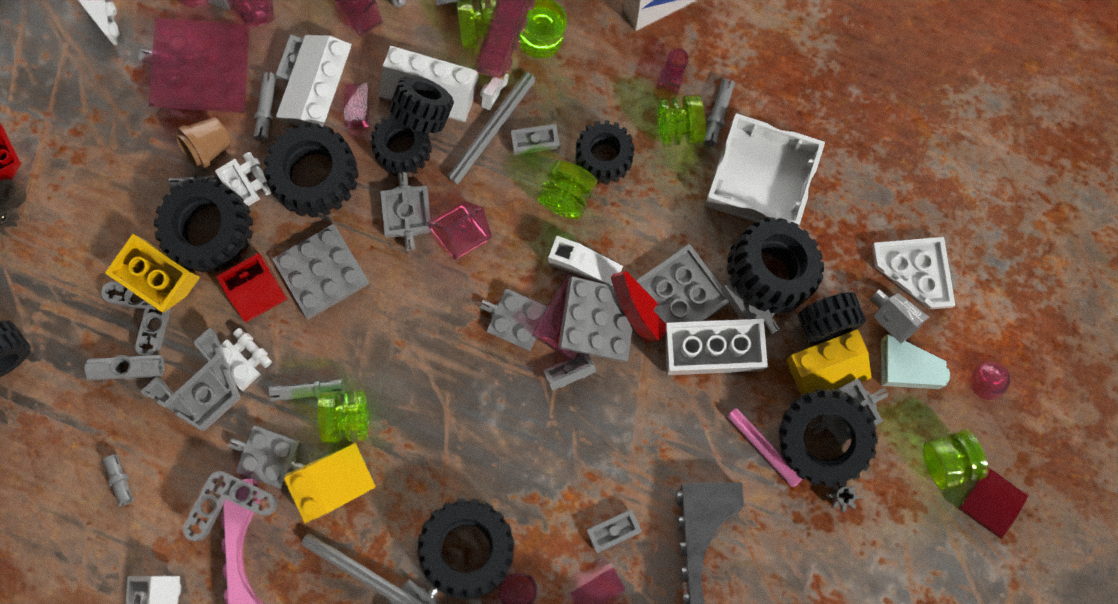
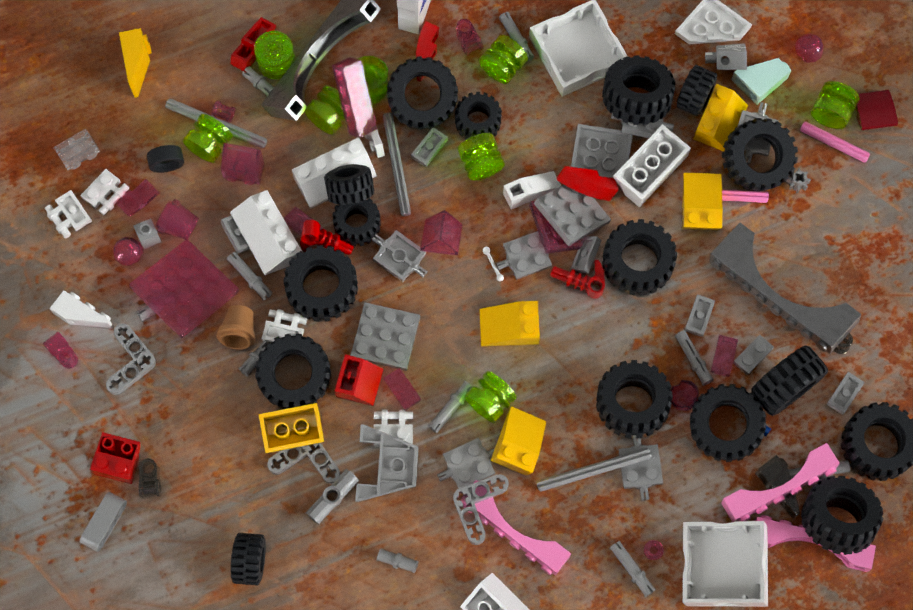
camera: 45 degrees left, 5 degrees down
none -> clear pink piece [43,331,78,369]
none -> light grey beam [106,323,156,395]
none -> red piece [300,220,354,255]
none -> clear pink tile [383,368,421,411]
none -> black tyre [387,56,458,130]
none -> red slope [416,21,439,82]
none -> yellow slope [480,301,540,347]
none -> white hinge [483,247,504,281]
none -> red piece [550,260,605,299]
none -> black tyre [602,219,677,296]
none -> light grey pin [675,330,714,386]
none -> yellow slope [682,173,723,230]
none -> bright pink axle [800,122,870,163]

